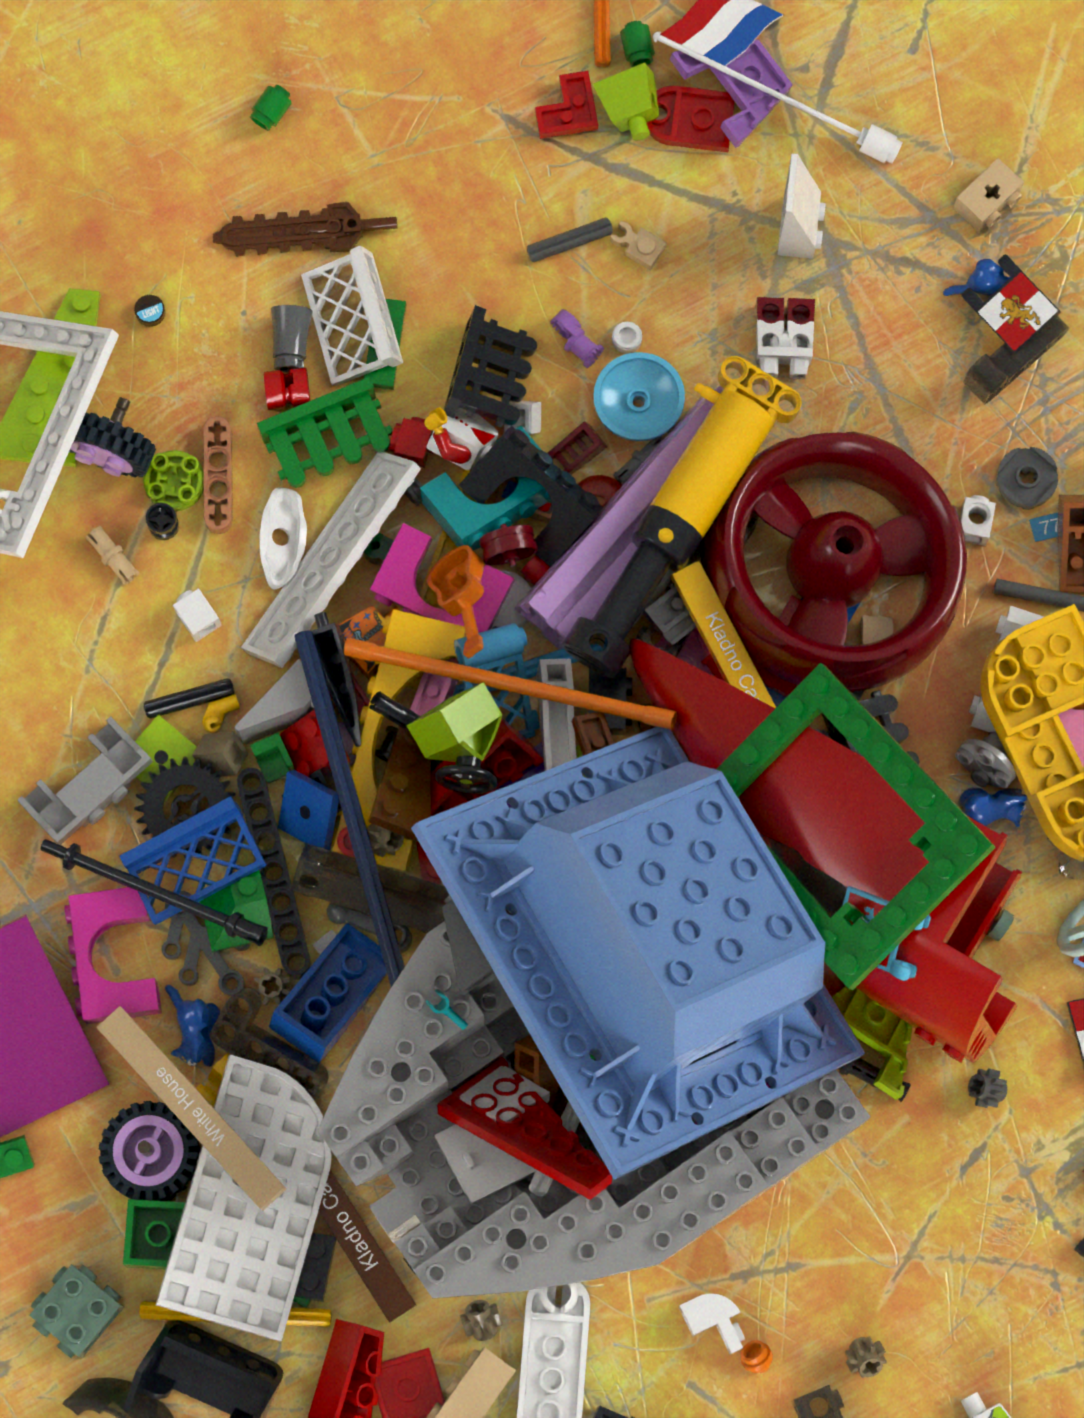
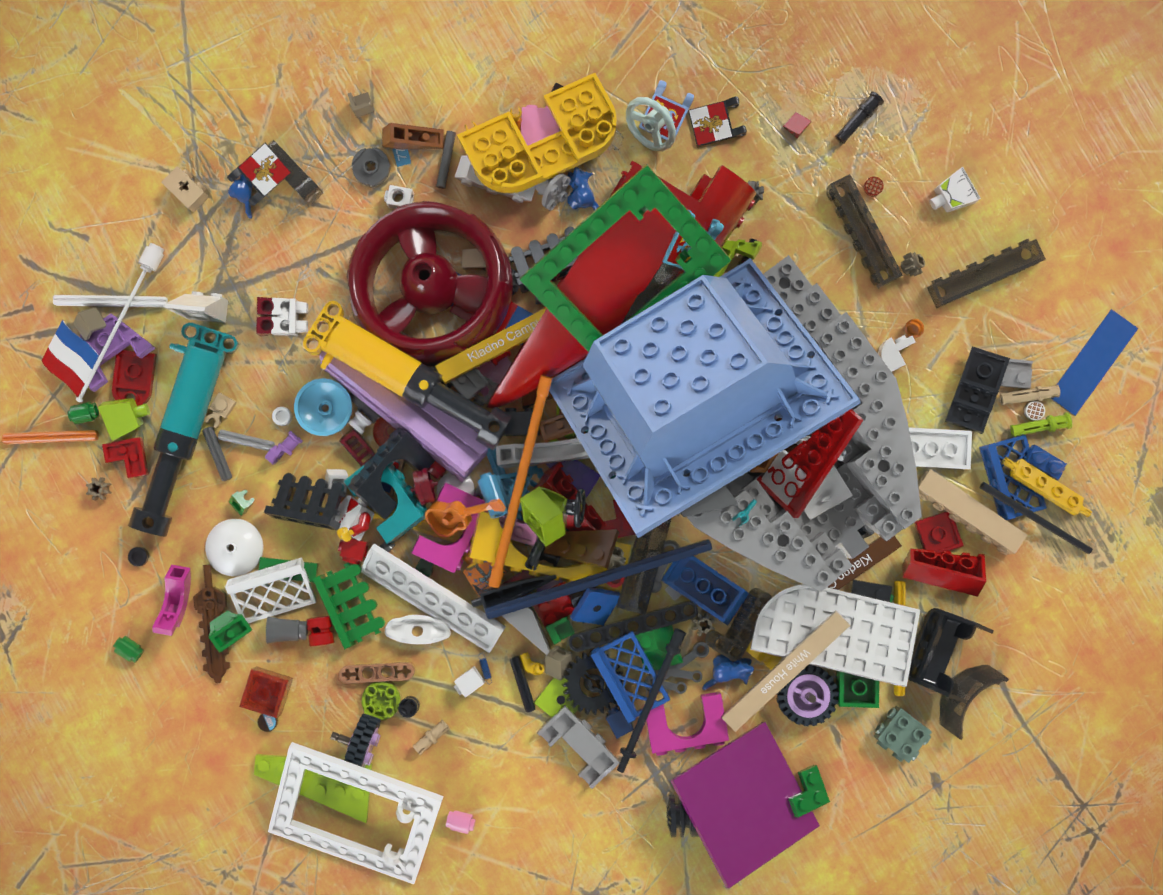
camera: 90 degrees left, 10 degrees up
none -> white axle [53,295,168,308]
none -> dark tan panel [73,307,107,340]
none -> dark tan gear [86,477,112,500]
none -> piece [128,323,239,537]
none -> black tile [128,547,149,566]
none -> dark pink arch [152,564,191,636]
none -> white dish [205,519,264,576]
none -> green slope [208,610,252,653]
none -> light grey axle [218,429,275,451]
none -> tile [229,490,254,516]
none -> clear red brick [239,666,293,718]
none -> white wheel [348,410,372,434]
none -> blue piece [479,653,492,684]
none -> dark blue brick [605,706,634,739]
none -> clear smoke piece [826,174,903,289]
none -> tile [863,176,884,197]

